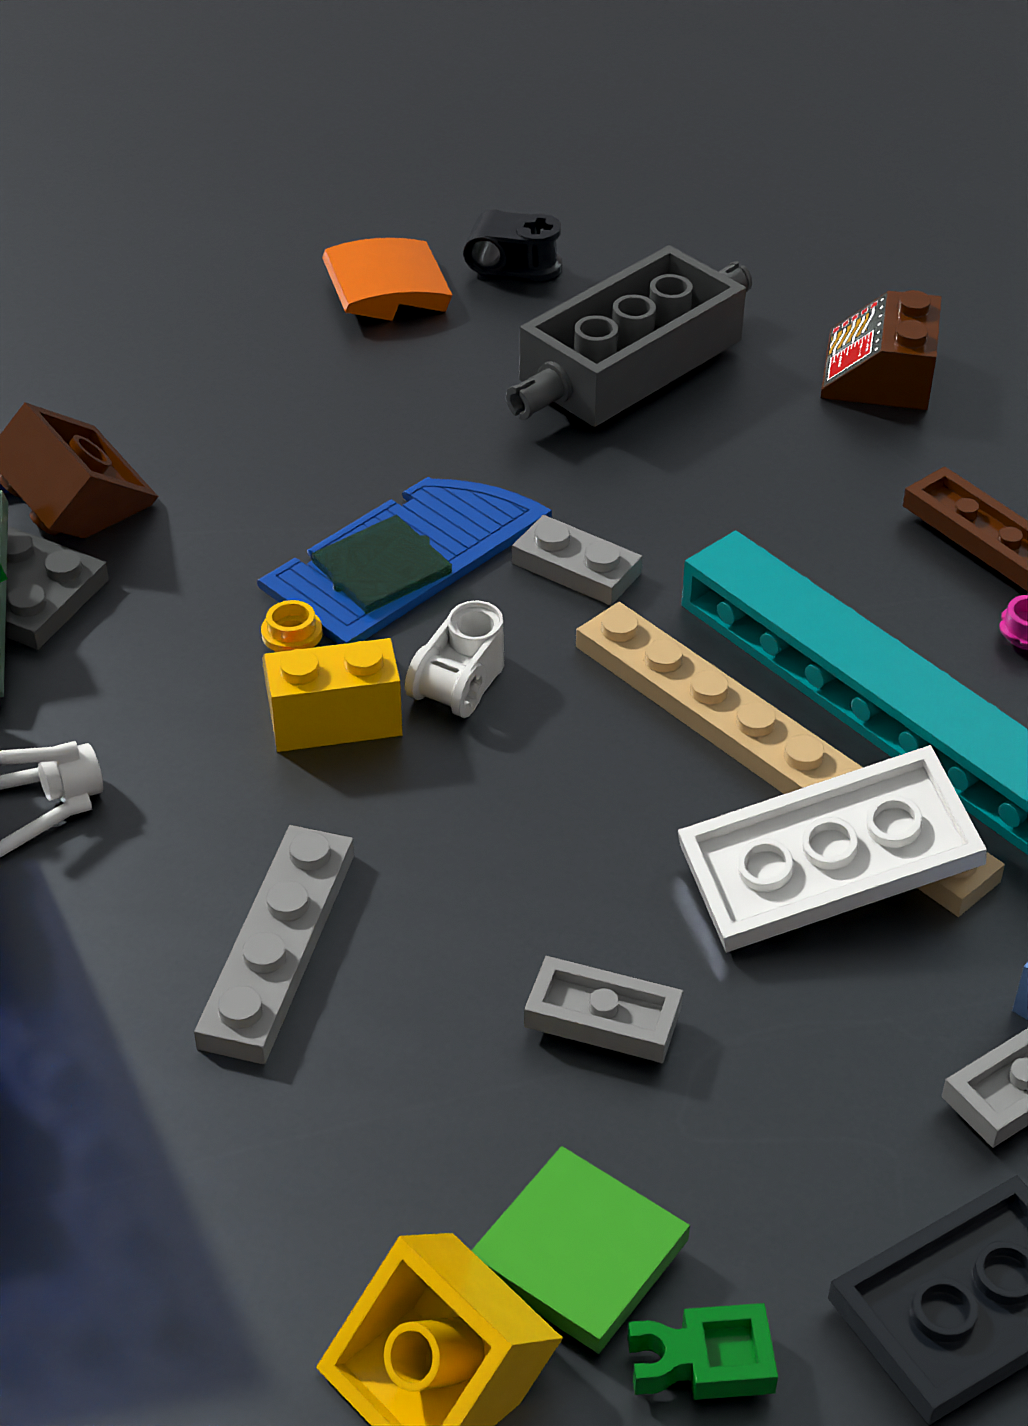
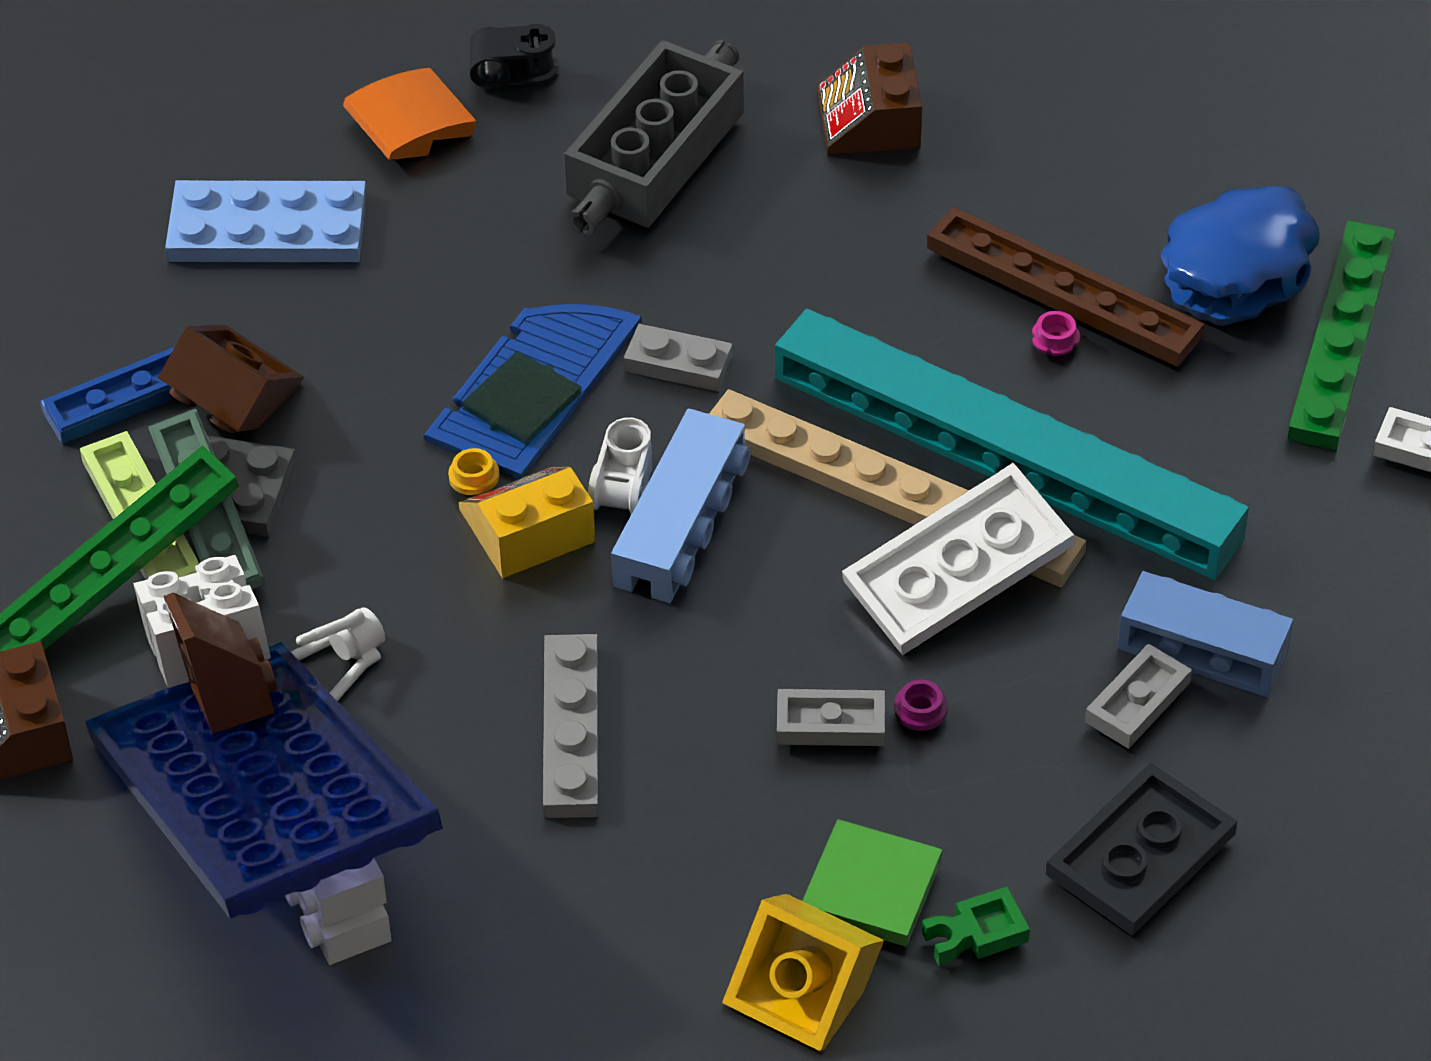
camera: 15 degrees left, 5 degrees up
none -> light blue plate [165,180,367,262]
none -> light blue brick [611,408,751,604]
none -> magenta plate [894,680,948,731]

